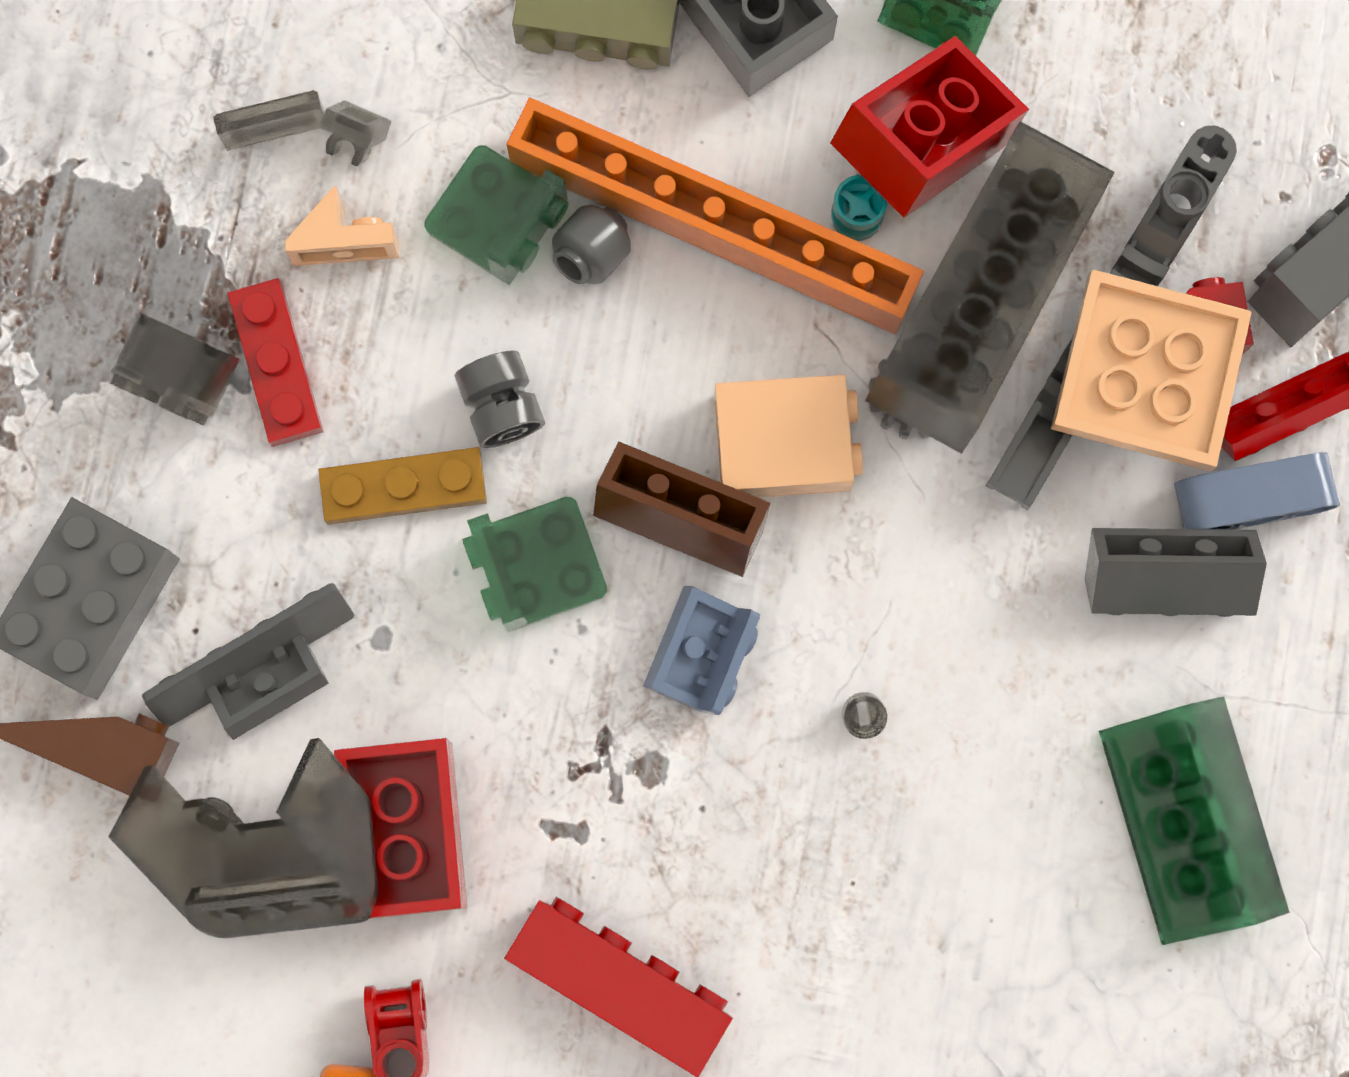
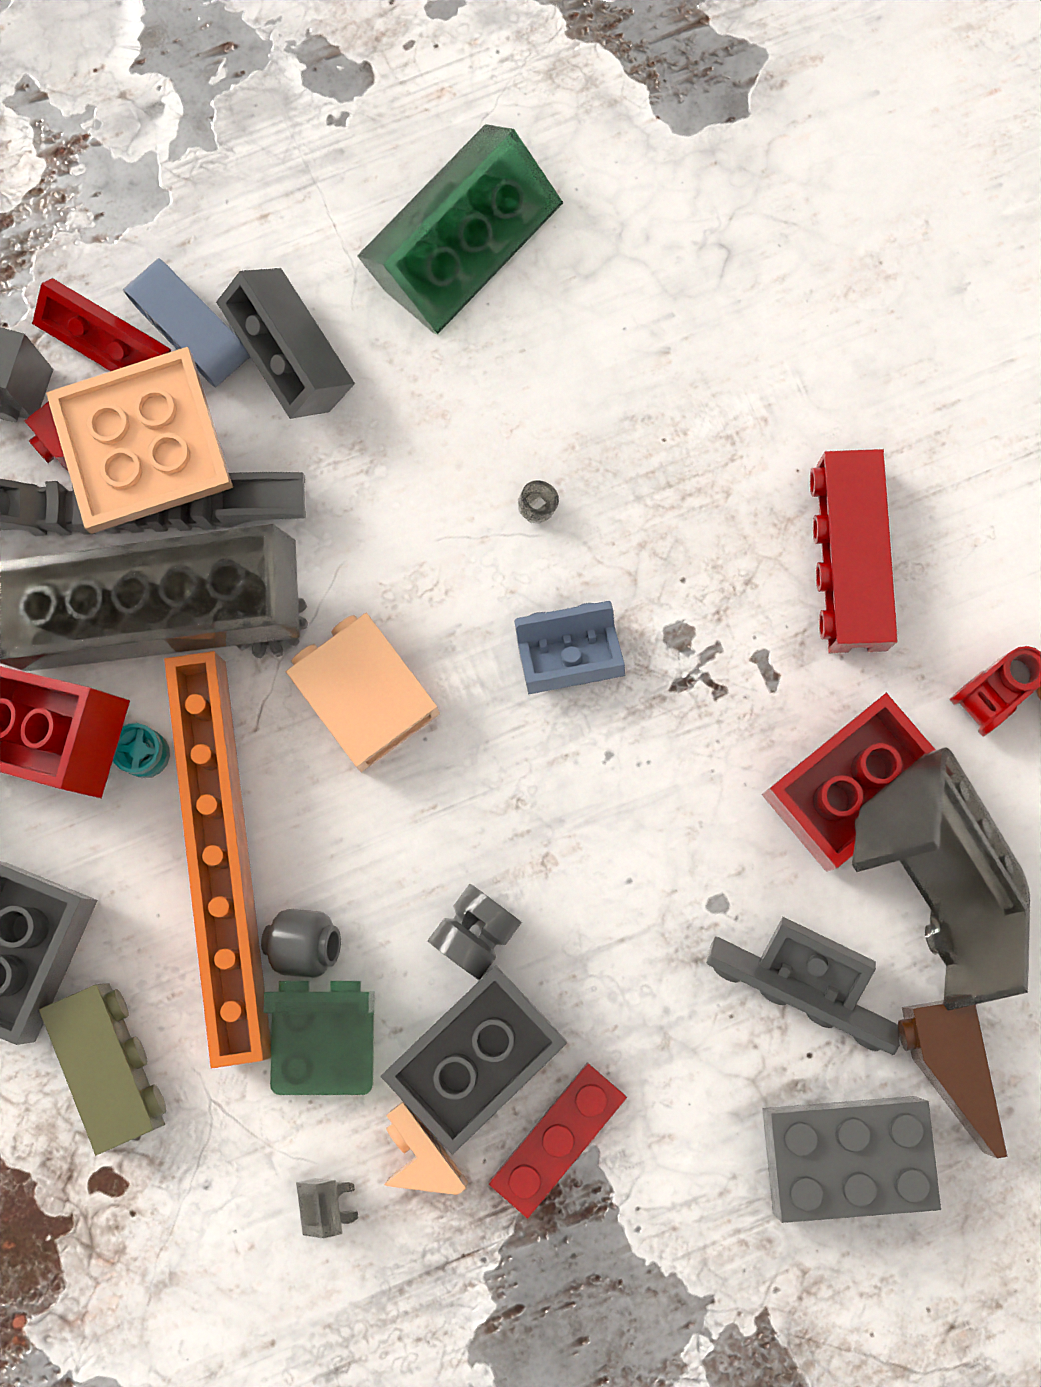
camera: 120 degrees left, 0 degrees up
clear smoke brick [110,312,240,426] -> none
clear smoke tile [213,90,329,151] -> none
pearl gold plate [318,447,487,525] -> none
clear green bracket [462,497,607,632] -> none
reddish brown brick [593,441,771,577] -> none
none -> dark grey brick [380,965,567,1155]

